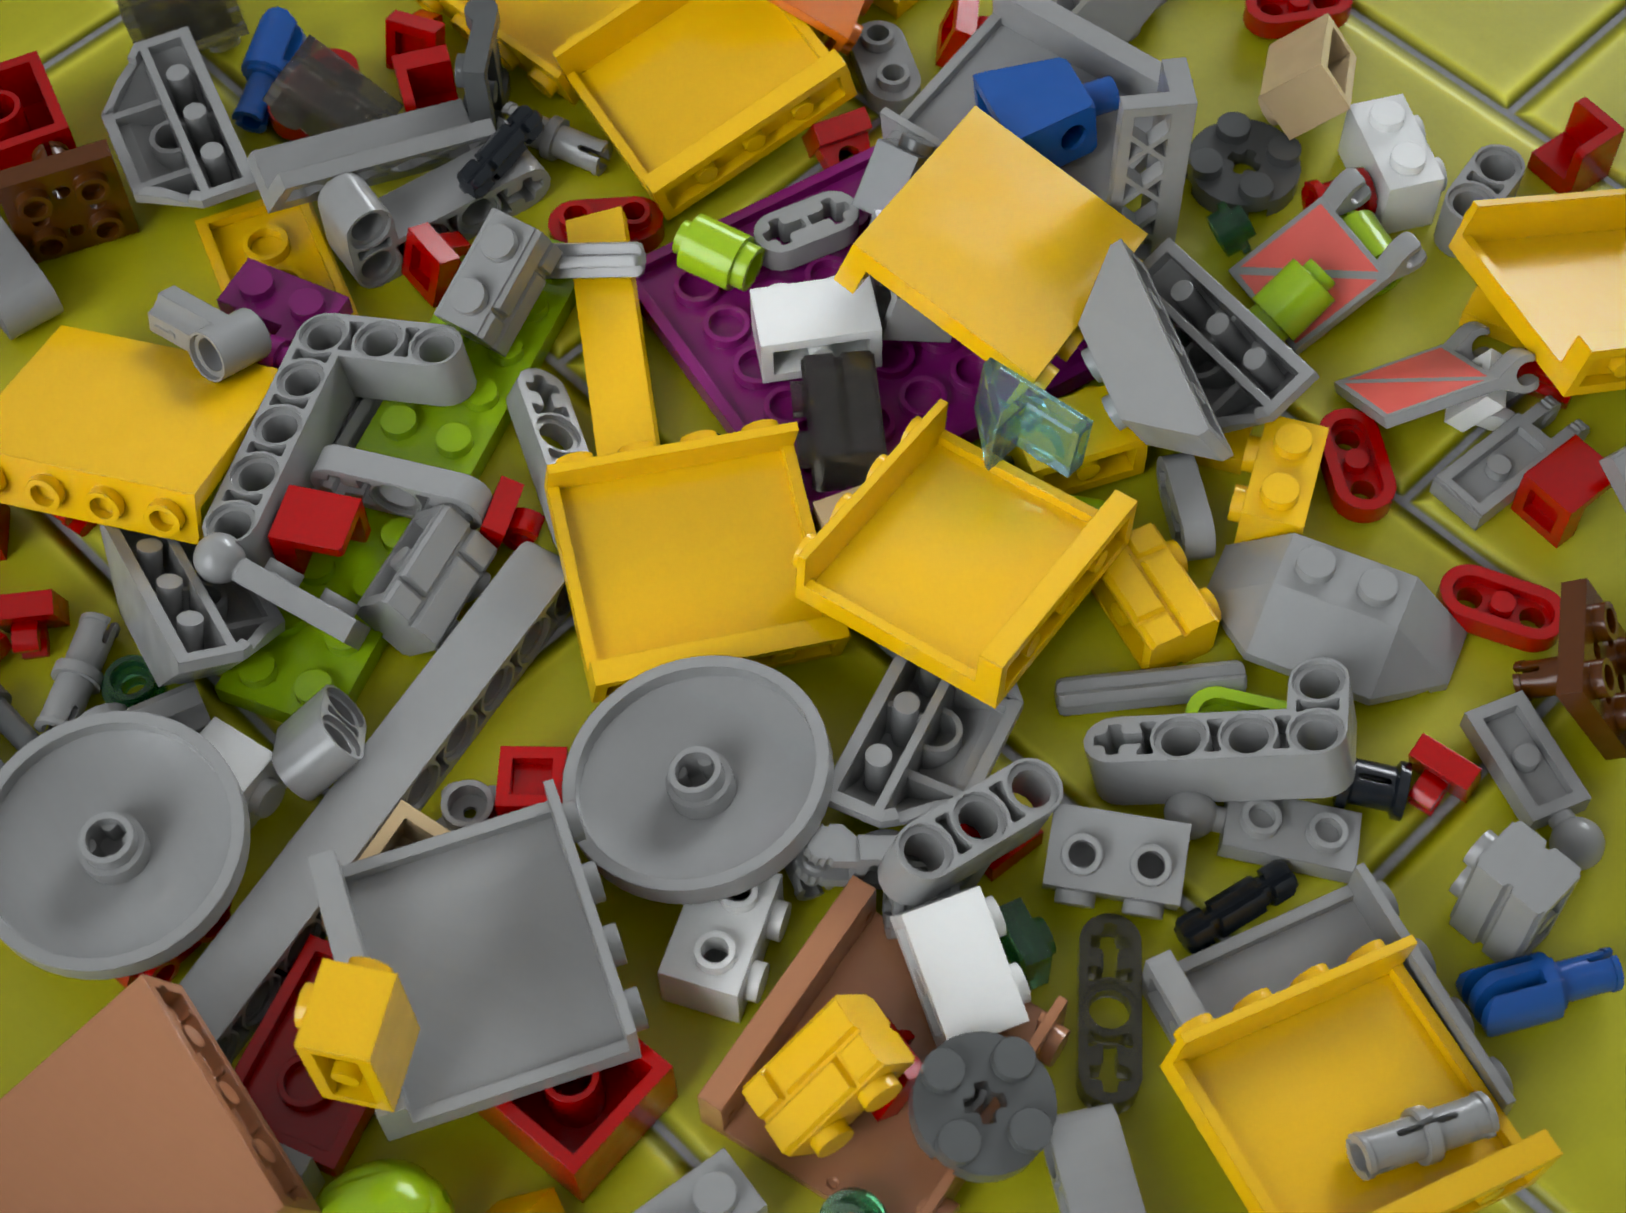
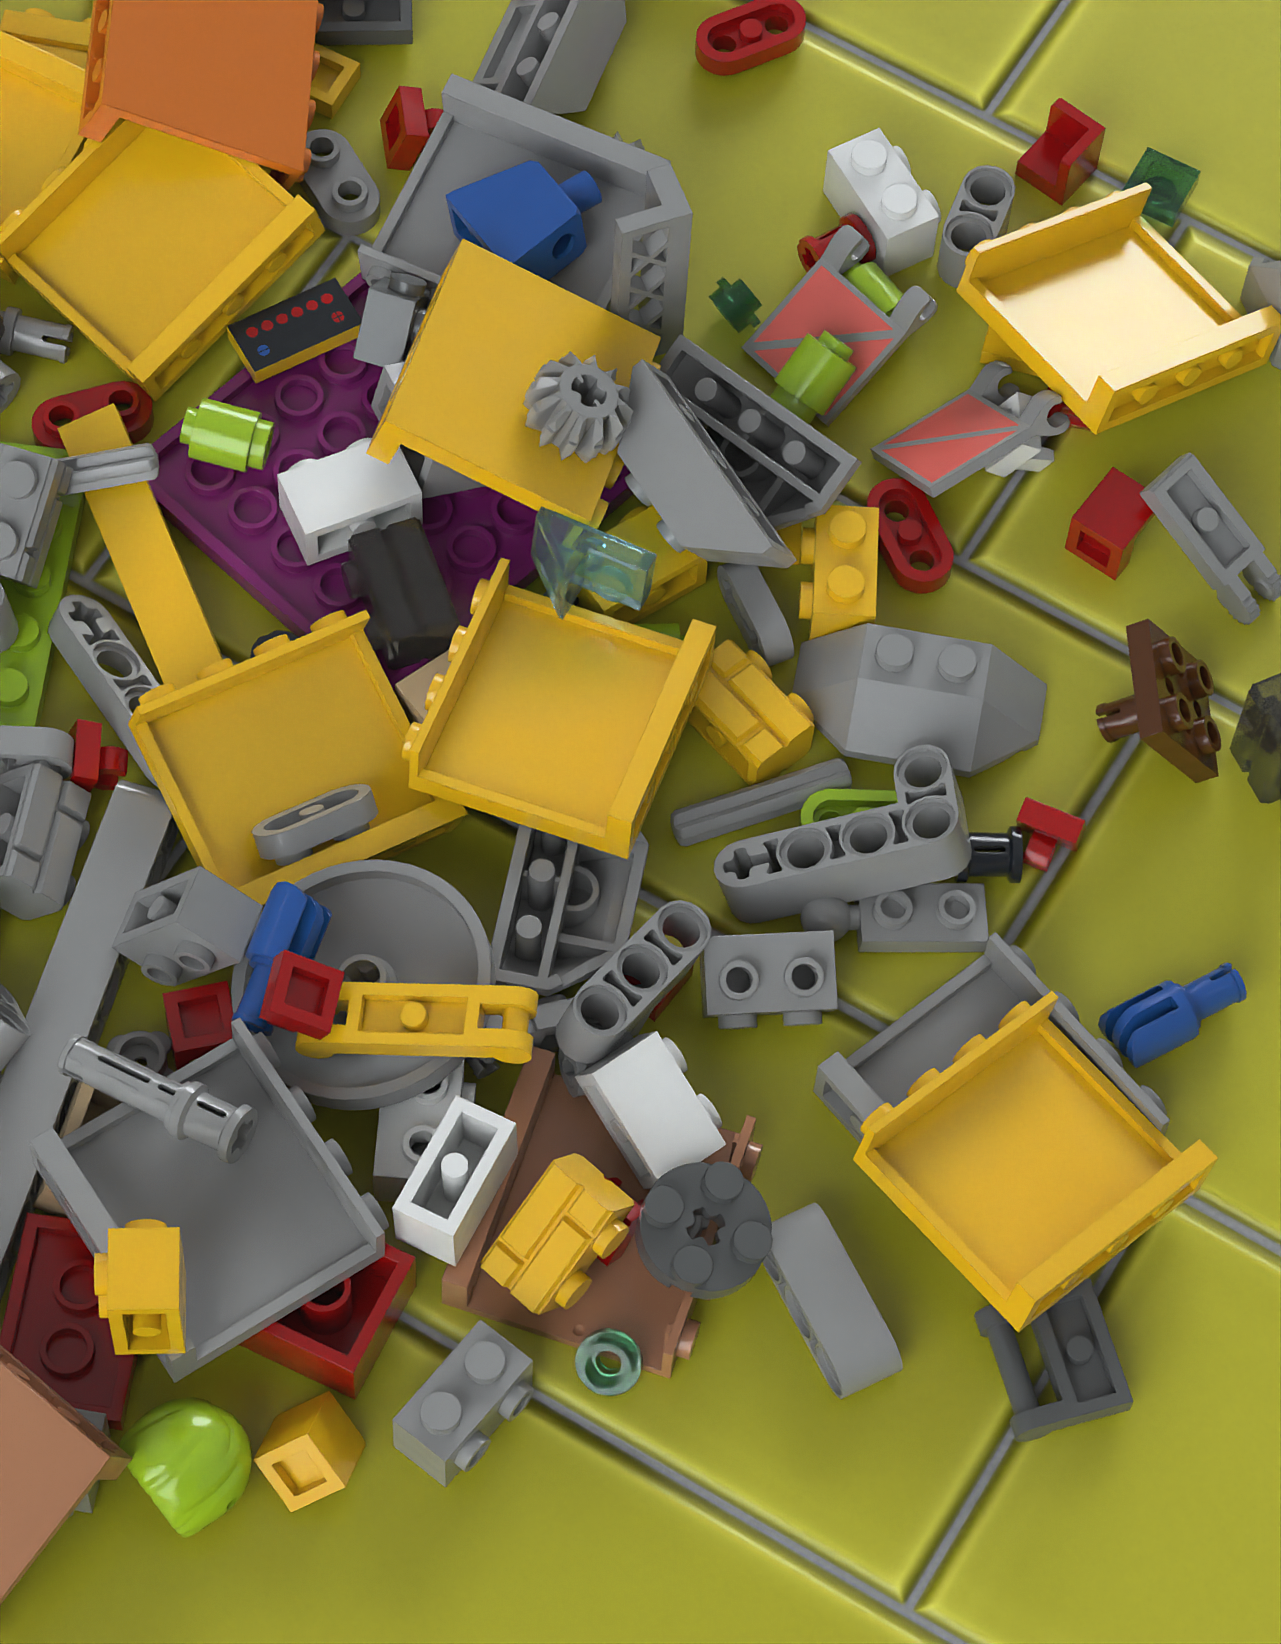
camera: 20 degrees left, 5 degrees up
light grey beam [754,191,859,271] -> none
red tile [802,106,873,170] -> none
clear green plate [999,897,1056,991] -> none
clear smoke beam [1076,913,1143,1115] -> none
black axle [1174,860,1298,954] -> none
dark grey plate [1186,112,1302,220] -> none
tan brick [1258,13,1357,141] -> none
light grey pin [1346,1091,1500,1180] -> none
light grey hinge [1429,395,1591,531] -> none
red plate [1436,564,1561,653] -> none
light grey brick [1449,820,1581,963] -> none
light grey plate [1460,690,1605,871] -> none
none -> light grey pin [58,1034,258,1164]
none -> light grey brick [111,866,263,986]
none -> black tile [227,278,362,383]
none -> blue arm [231,881,332,1036]
none -> light grey plate [252,784,378,866]
none -> red tile [259,949,345,1040]
none -> yellow plate [295,982,539,1064]
none -> white brick [392,1095,518,1267]
none -> light grey gear [523,351,634,463]

